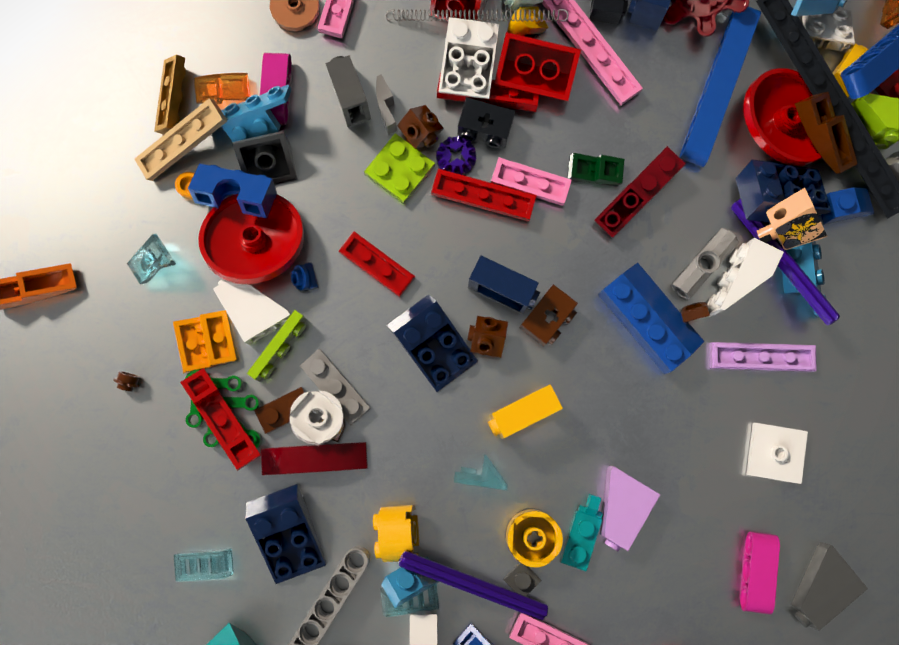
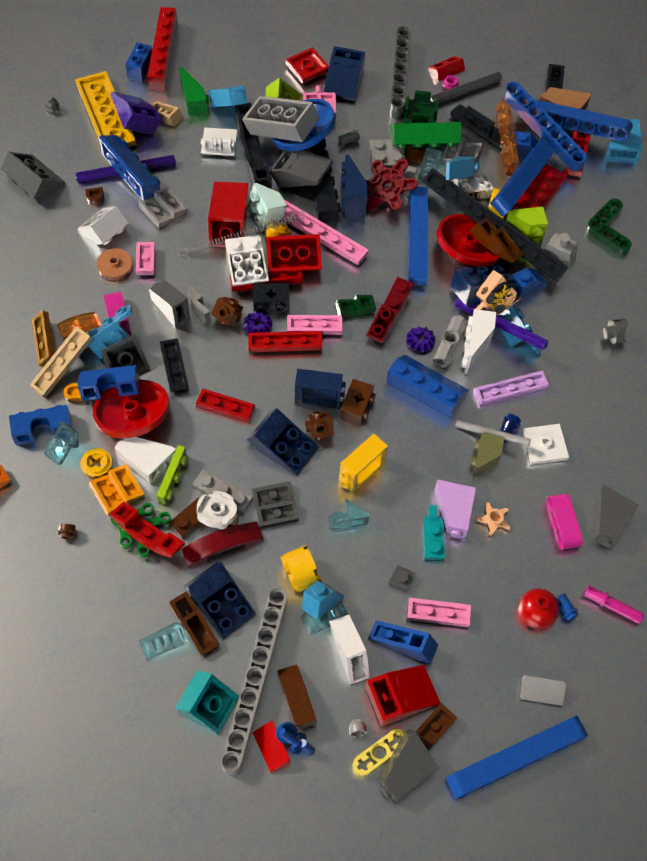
camera: 20 degrees left, 20 degrees down
blue plate [291,263,319,291] -> none
lime plate [364,133,435,204] -> none
dark purple axle [399,551,548,620] -> none
yellow brick [506,509,563,567] -> none
reddish brown tile [681,302,710,322] -> none
none -> blue arch [9,405,73,445]
none -> yellow gear [80,448,112,478]
none -> black plate [160,338,189,392]
none -> reddish brown slope [168,591,220,656]
none -> dark grey slope [252,481,299,527]
none -> dark purple gear [406,326,436,352]
none -> light grey bar [455,420,531,446]
none -> olive slope [471,433,504,476]
none -> light nougat animal [476,502,510,536]
none -> clear blue cone [500,413,521,443]

